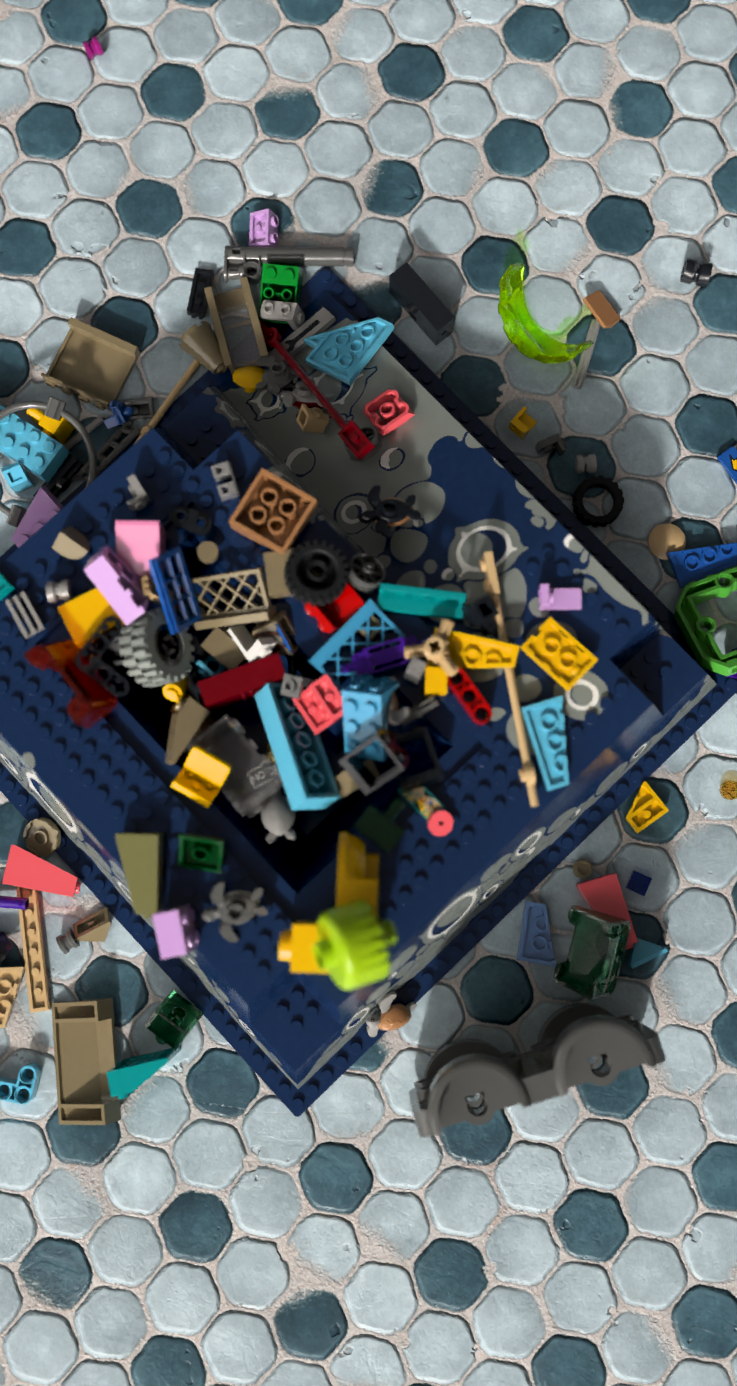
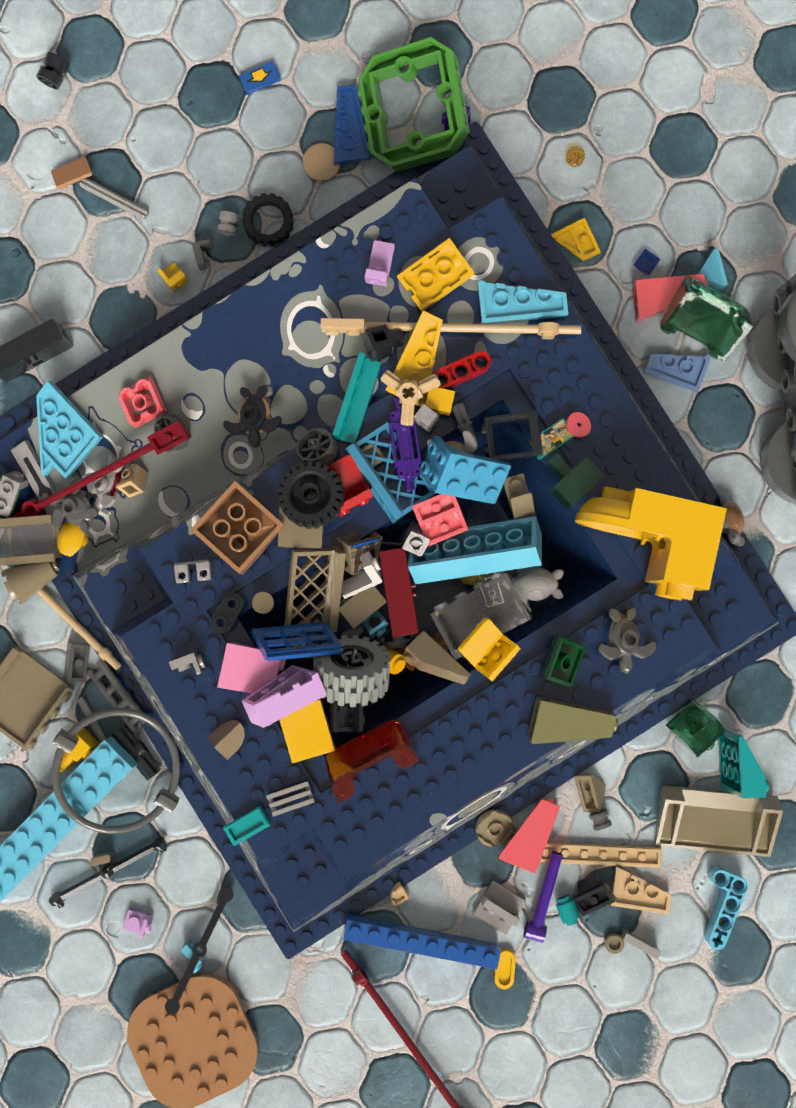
camera: 80 degrees left, 5 degrees up
medium azure slope [1,461,34,493] -> none
lavender wedge [11,485,64,548] -> none
light grey wheel [46,579,72,603] -> none
black beam [73,616,130,697] -> none
blue piece [103,400,134,429] -> none
tan tile [140,575,176,609] -> none
lavender brick [152,903,200,959] -> none
lime piece [313,900,398,990] -> none
black window [338,726,411,795] -> none
clear neon green windscreen [498,263,594,364] -> none
dark tan tile [572,859,593,879] -> none

